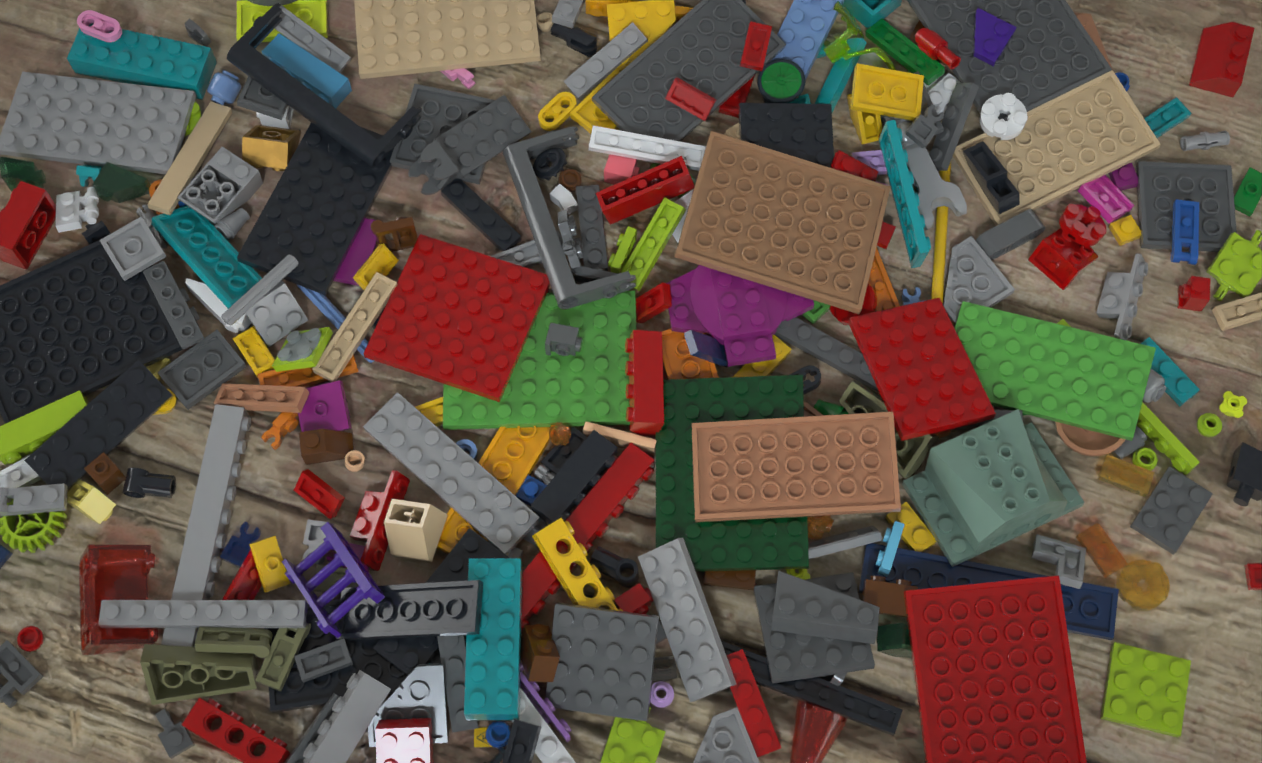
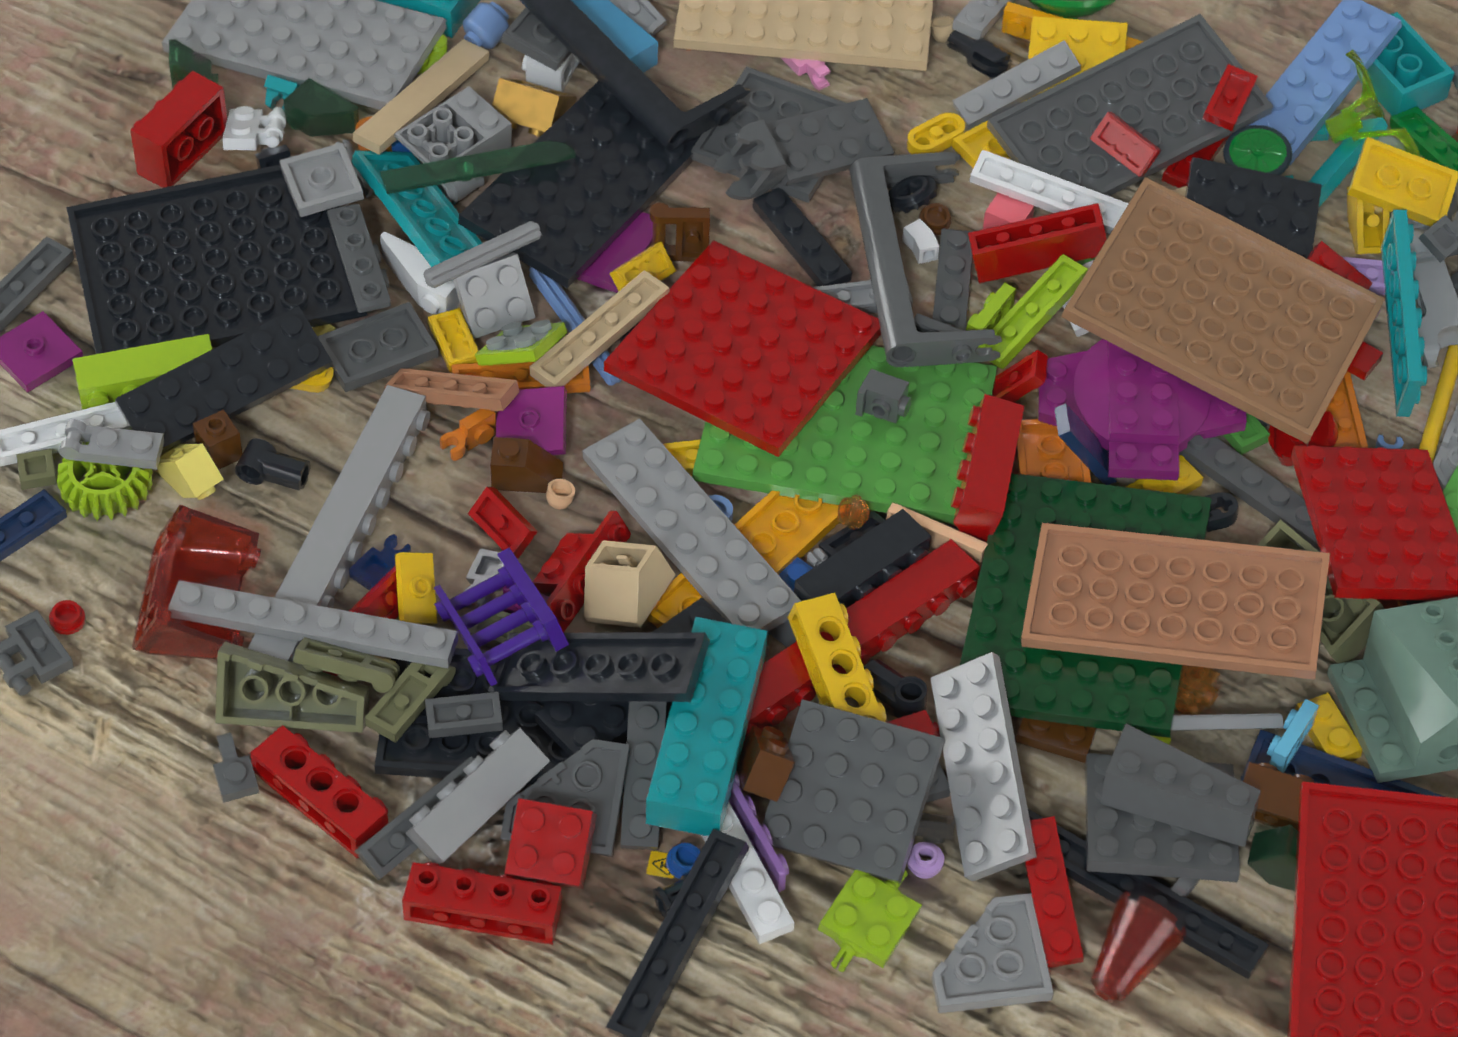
camera: 10 degrees right, 15 degrees down
dark grey plate [558,210,584,269] -> none
none -> clear green piece [380,141,575,194]

